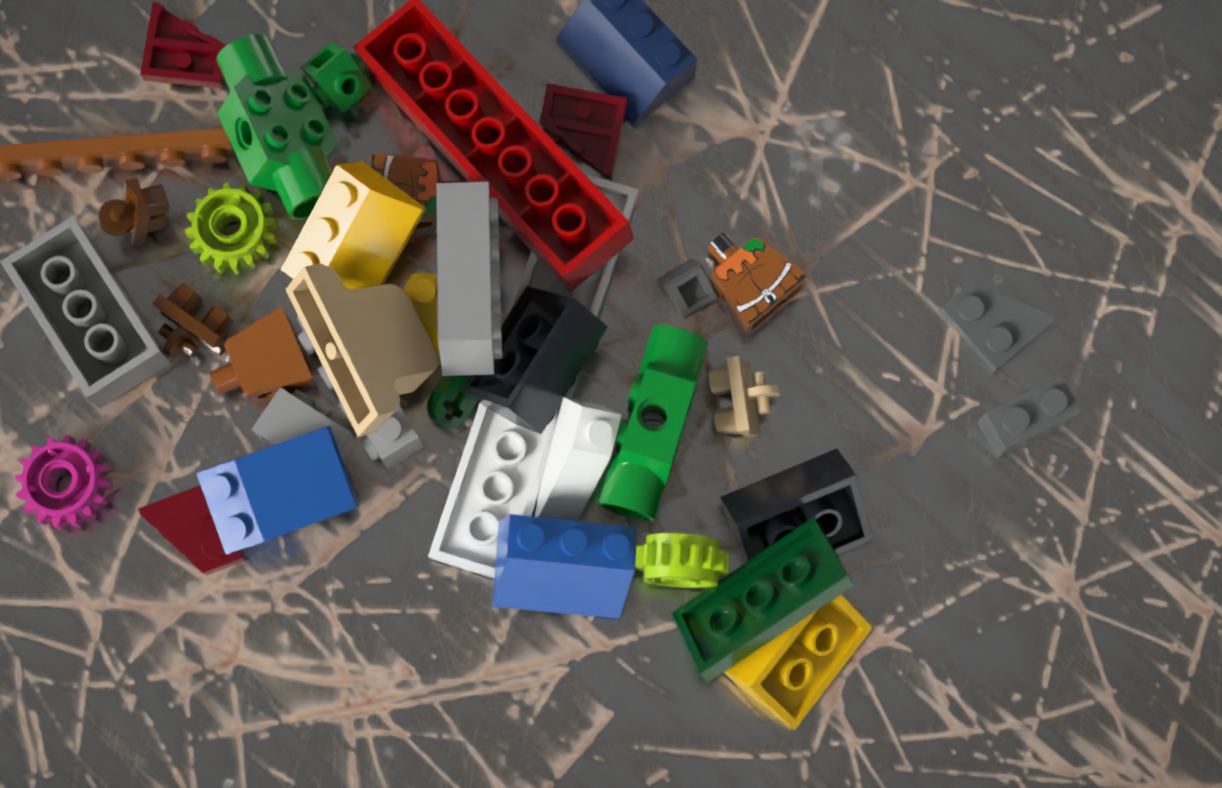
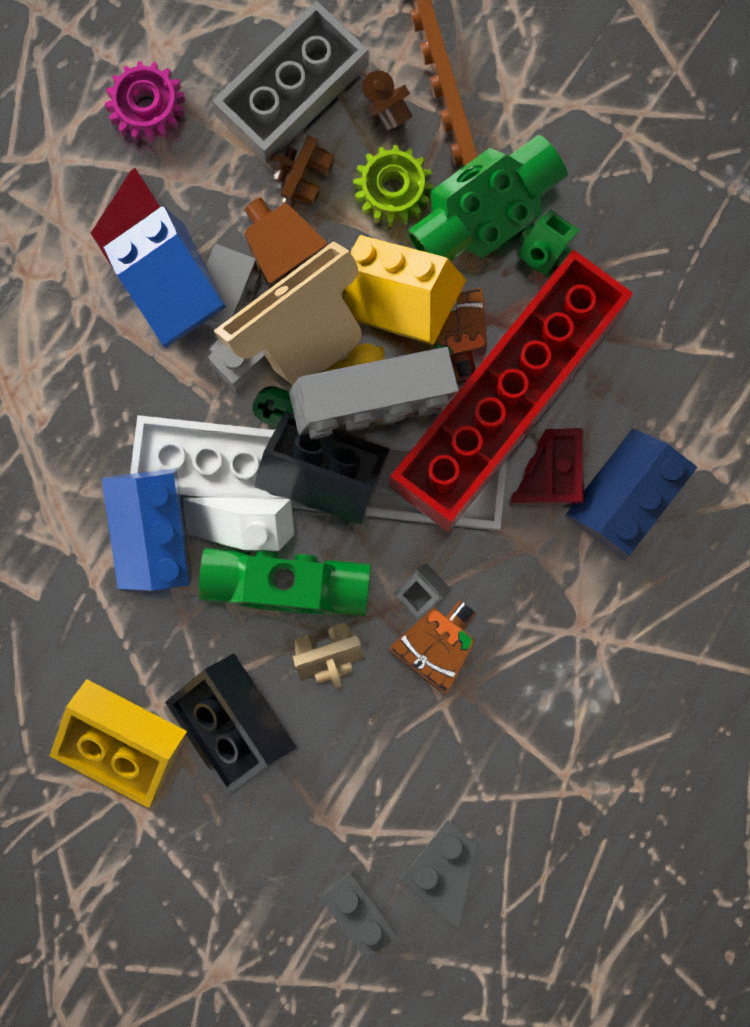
camera: 80 degrees right, 5 degrees up
dark red wing [140,2,227,89] -> none
lime gear [635,533,730,588] -> none
dark green plate [672,517,855,682] -> none

